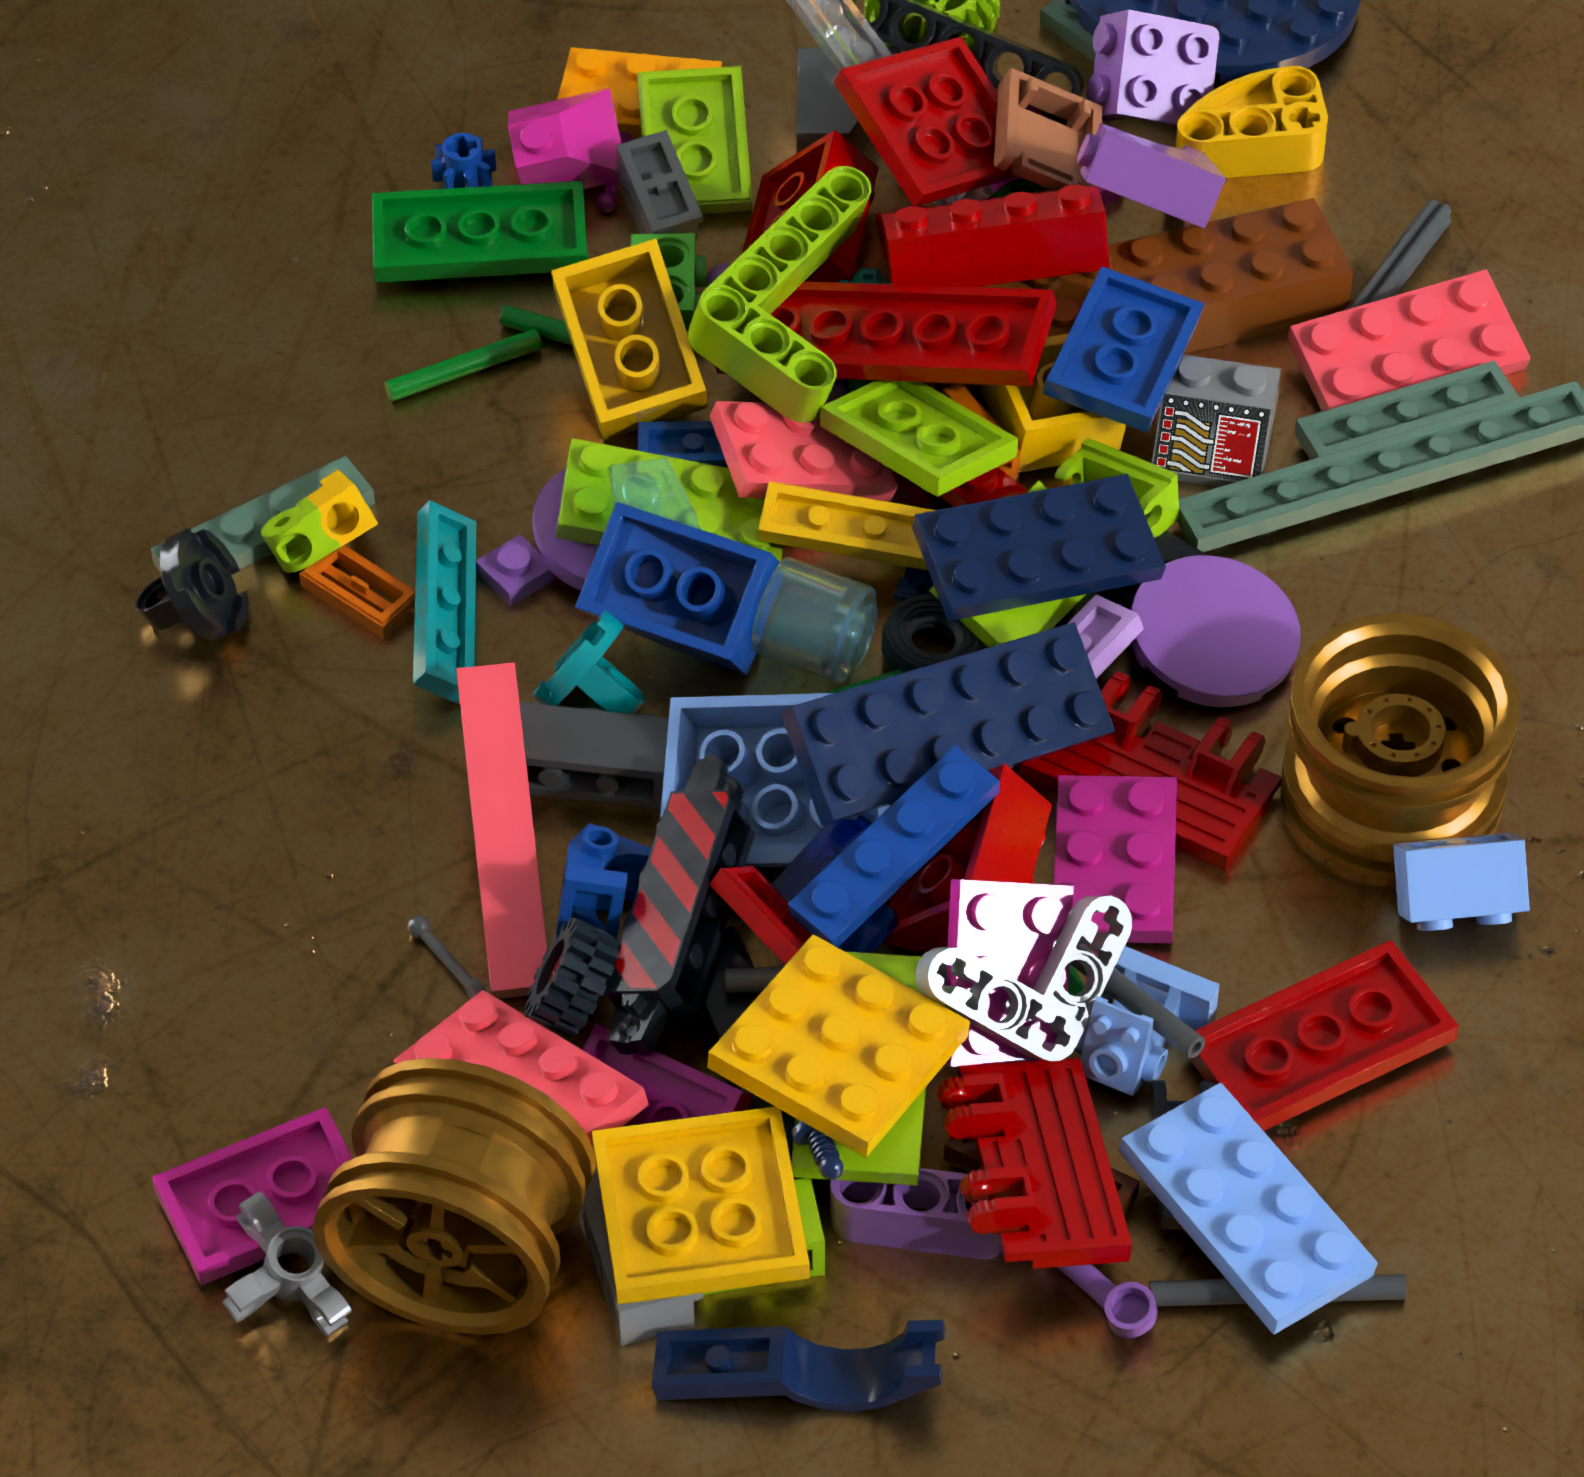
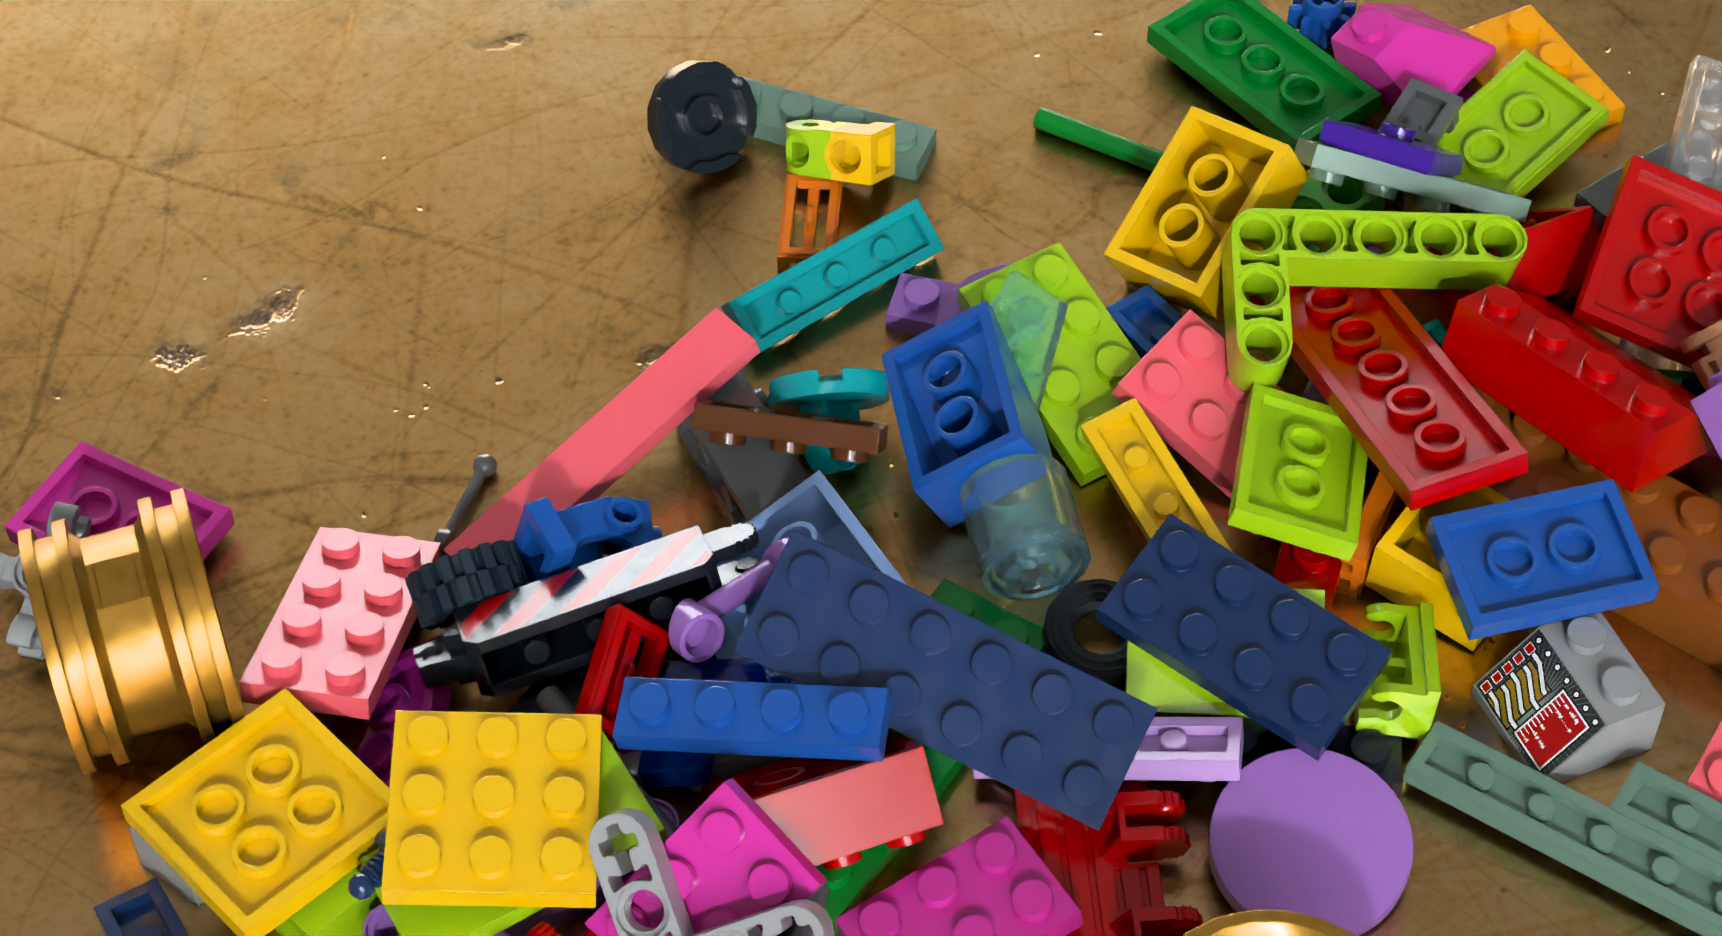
camera: 55 degrees right, 0 degrees up
none -> medium lavender bar [668,538,789,663]
none -> reddish brown plate [692,399,889,463]
none -> sand green plate [1294,137,1532,223]
none -> dark purple plate [1319,120,1465,177]

